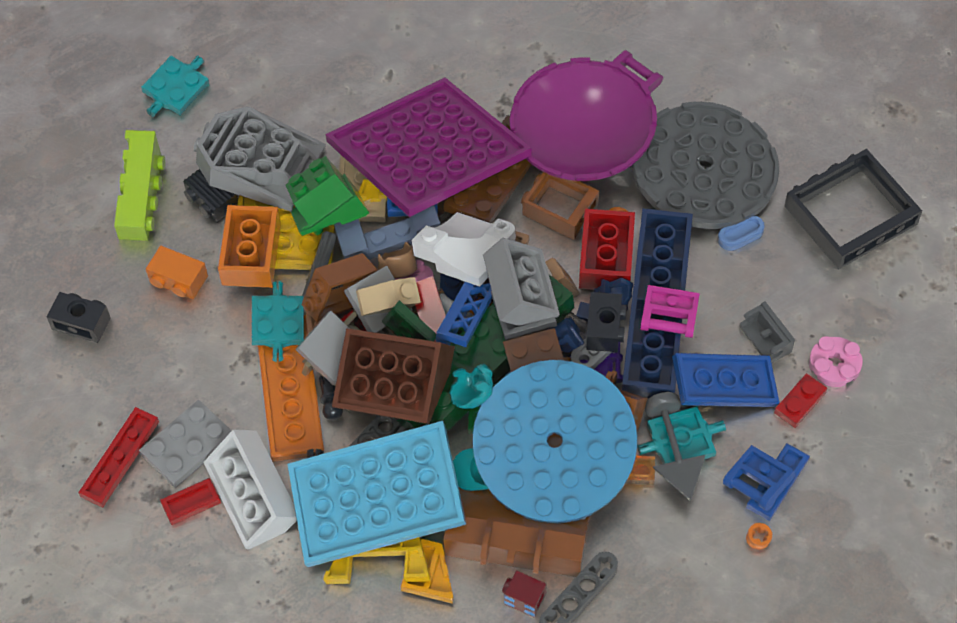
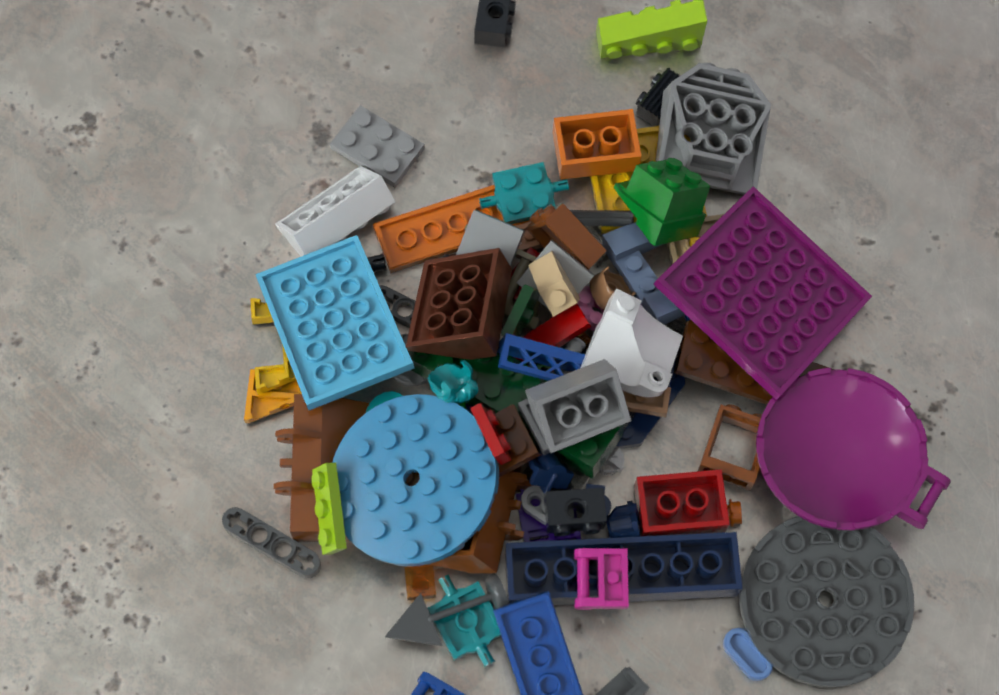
camera: 75 degrees right, 10 degrees up
red plate [78,407,159,508] -> none
teal plate [142,55,209,117] -> none
orange brick [146,245,208,299] -> none
red tile [160,477,221,526] -> none
dark red brick [502,570,547,618] -> none
medium nougat plate [545,257,580,298] -> none
none -> lime plate [311,463,347,555]
none -> red plate [470,403,512,465]

